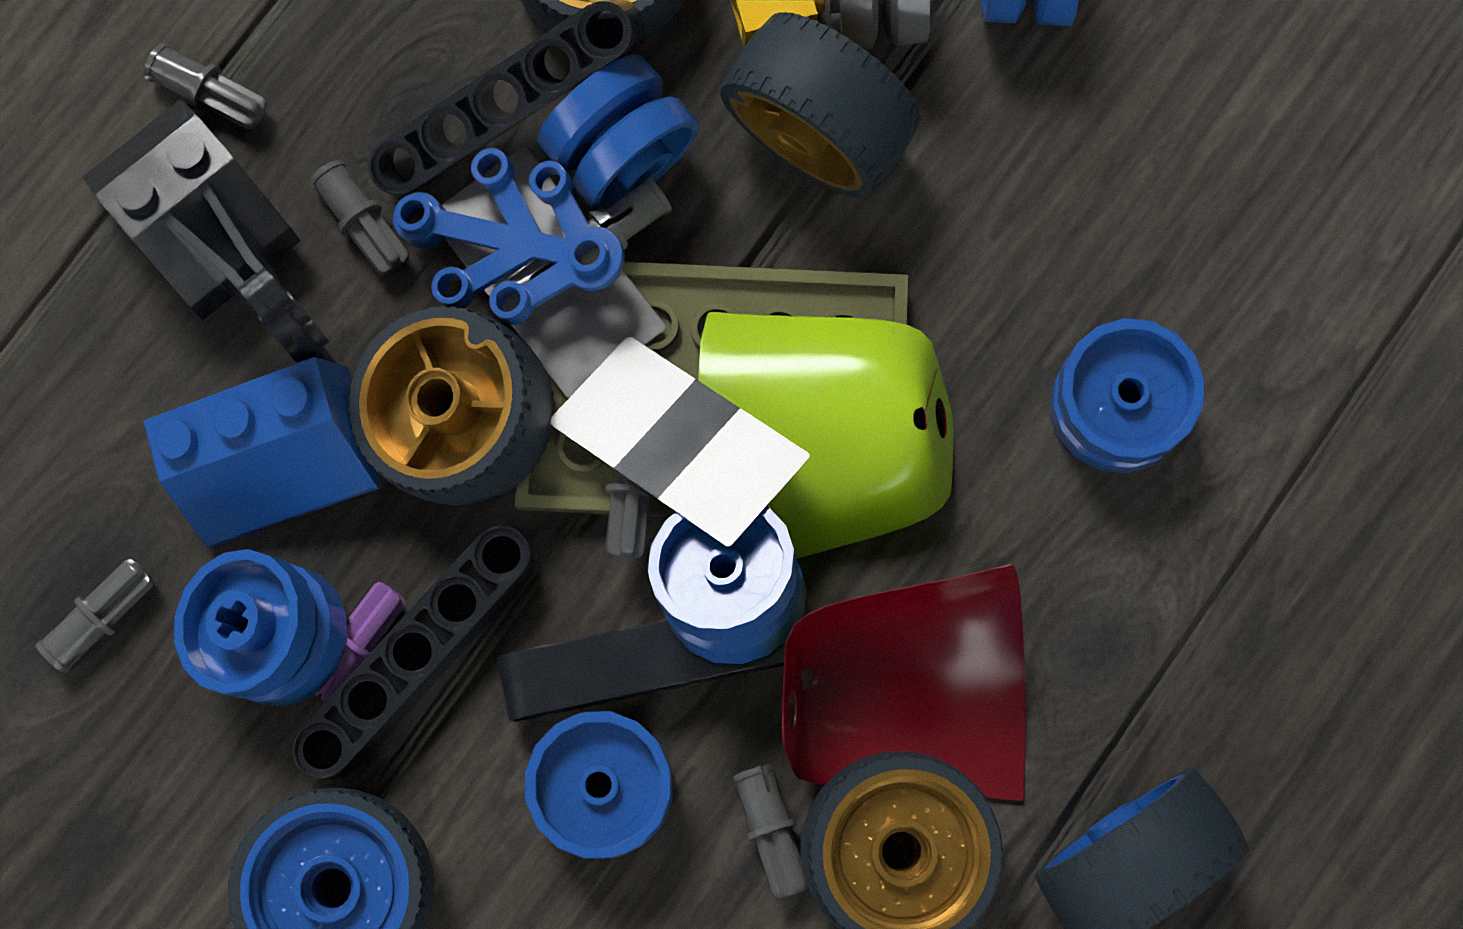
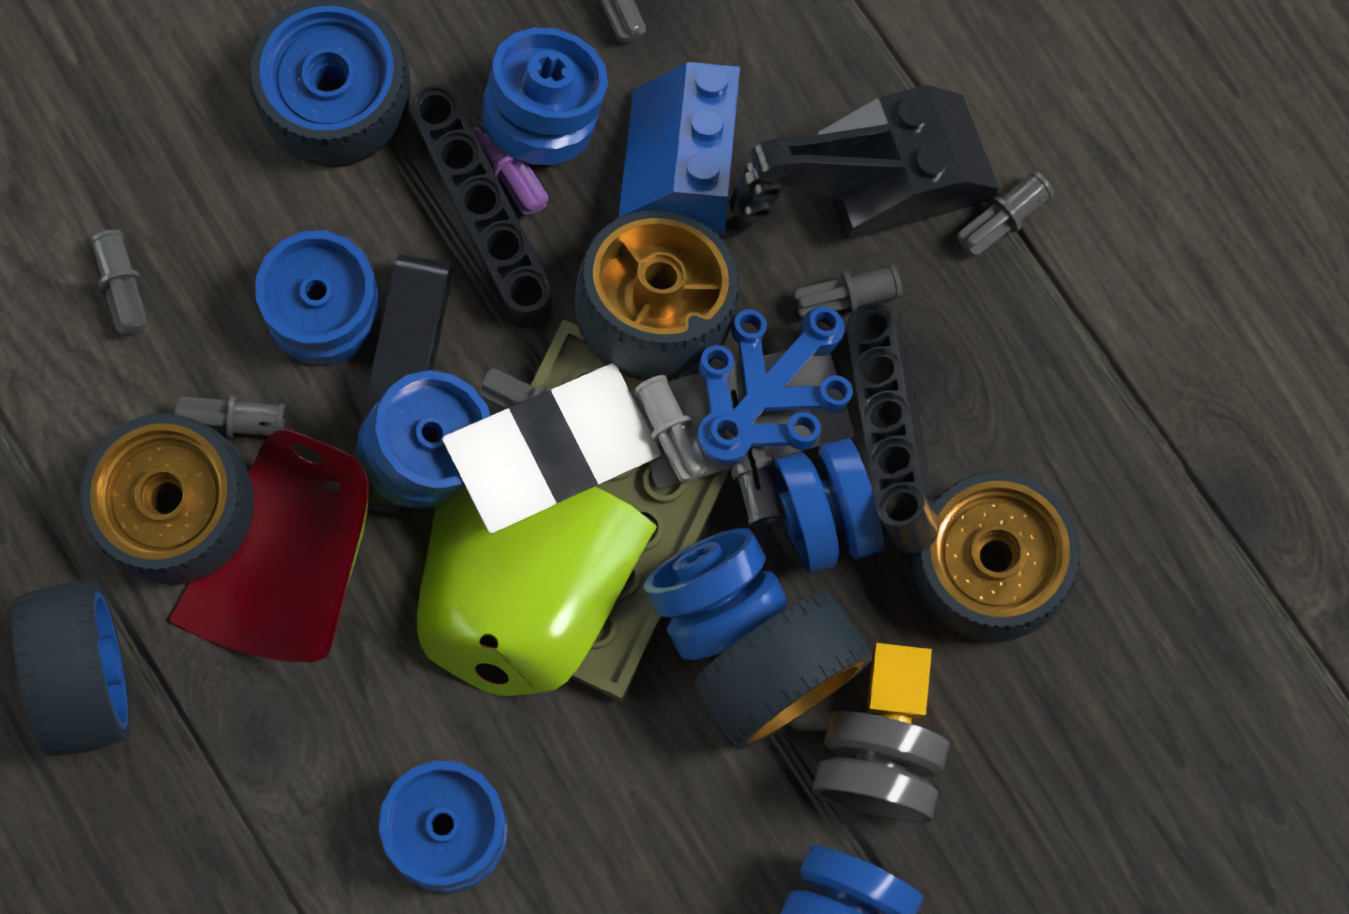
camera: 110 degrees right, 5 degrees down
none -> light grey axle [634,375,708,483]
none -> blue wheel [643,528,789,660]

